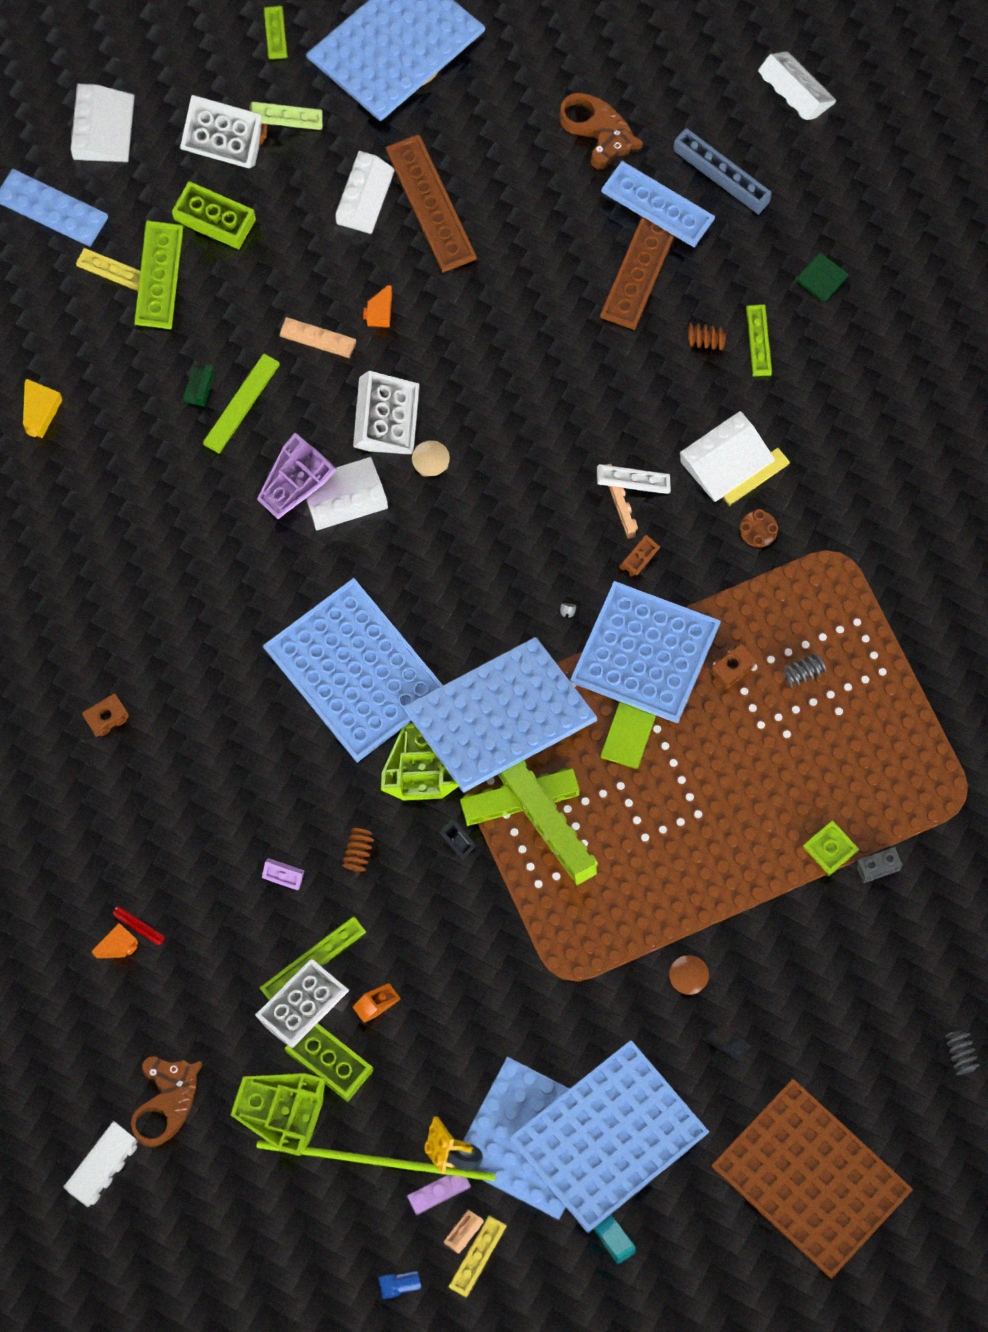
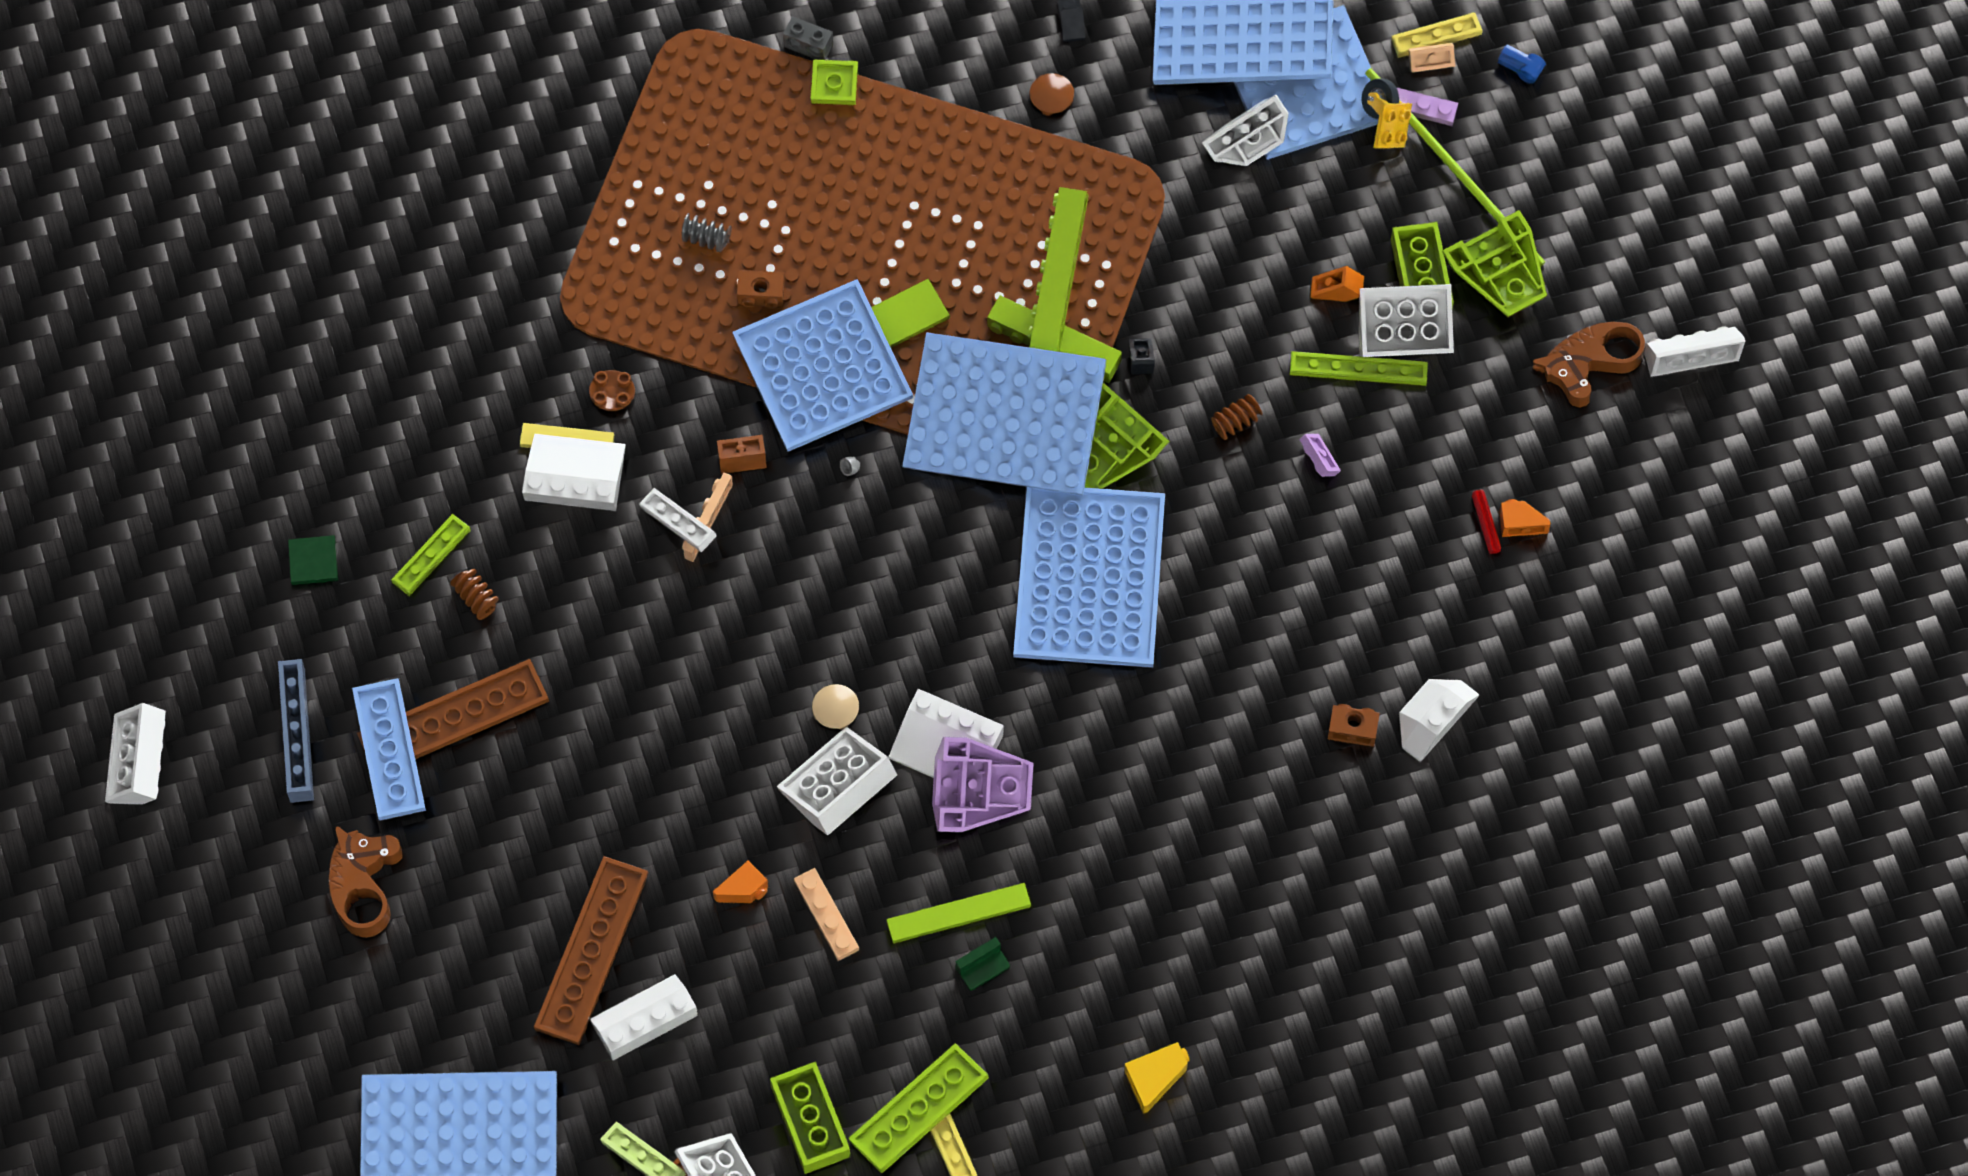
camera: 140 degrees left, 5 degrees down
none -> white wedge [1202,95,1289,166]
none -> white wedge [1399,679,1479,762]

